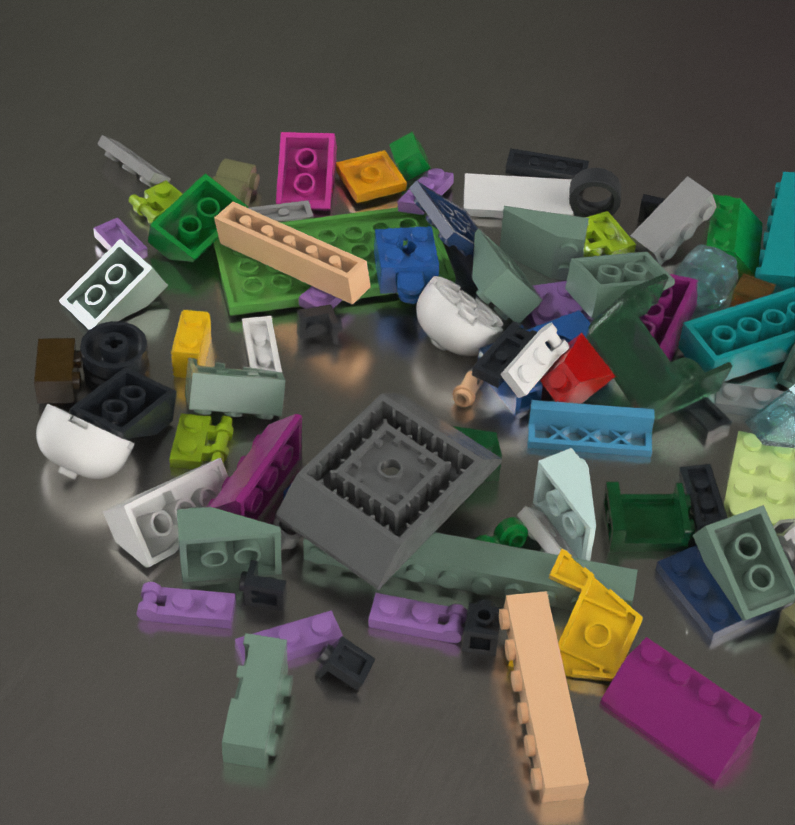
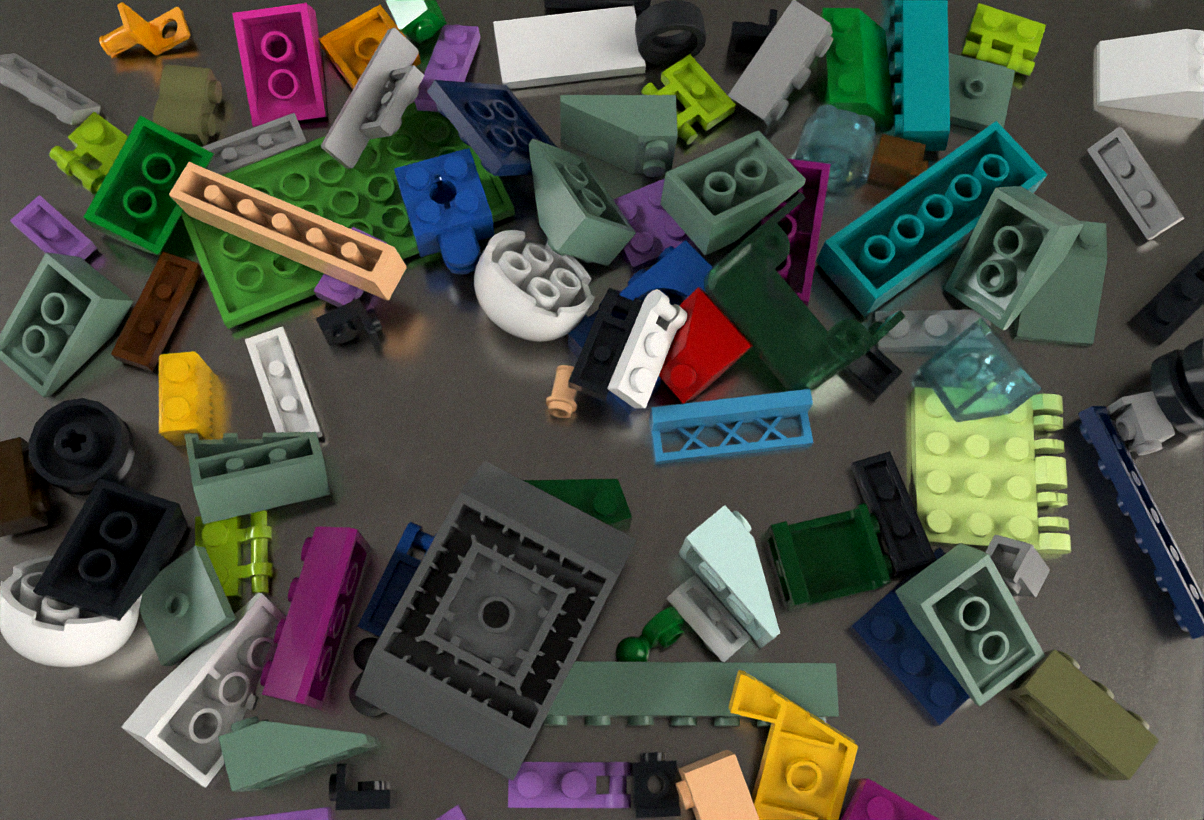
camera: 15 degrees left, 25 degrees up
none -> light orange bracket [99,2,190,58]
none -> reddish brown plate [111,251,203,372]
none -> sand green plate [139,546,236,666]
none -> light grey bracket [321,28,425,169]

